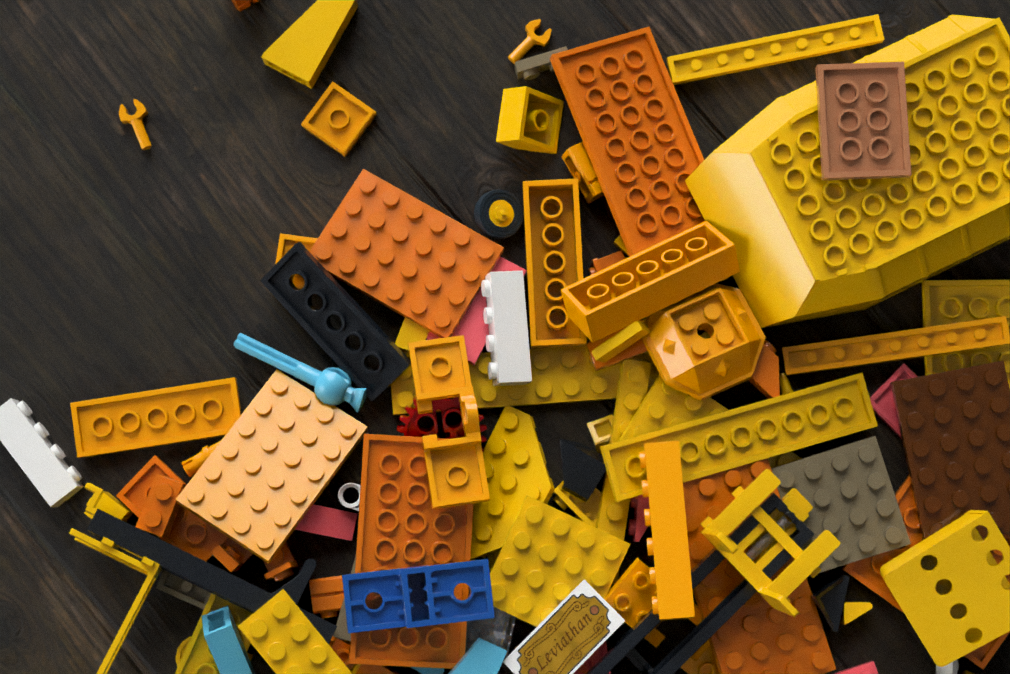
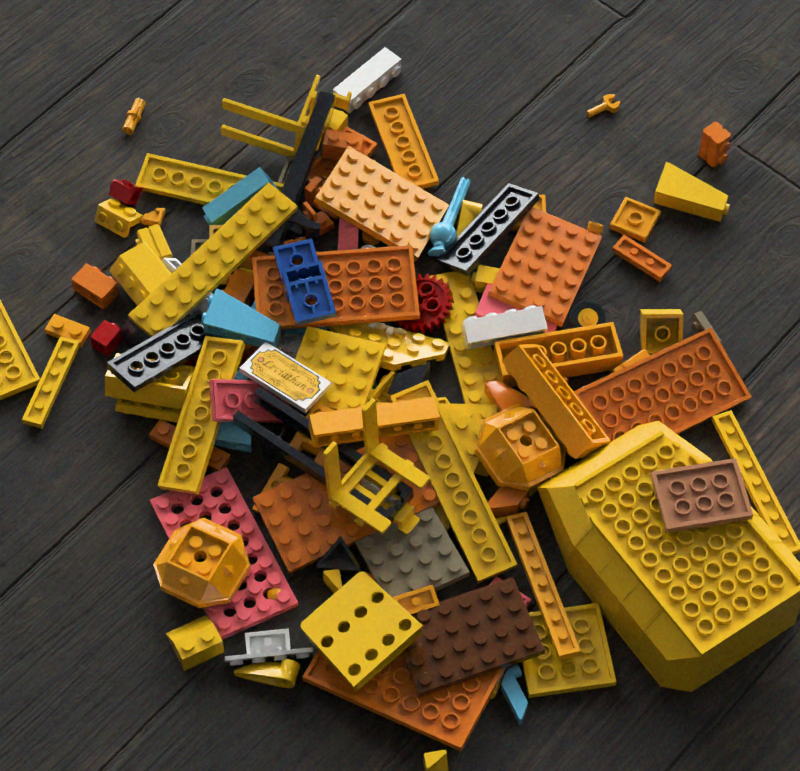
camera: 80 degrees right, 25 degrees down
light orange plate [408,335,490,509] -> none
light orange bar [508,19,551,64] -> none
yellow tile [591,321,650,363] -> none
none -> light orange plate [392,584,440,614]
none -> yellow piece [456,200,482,238]
none -> light orange hinge [587,221,604,235]
none -> orange plate [612,235,672,282]

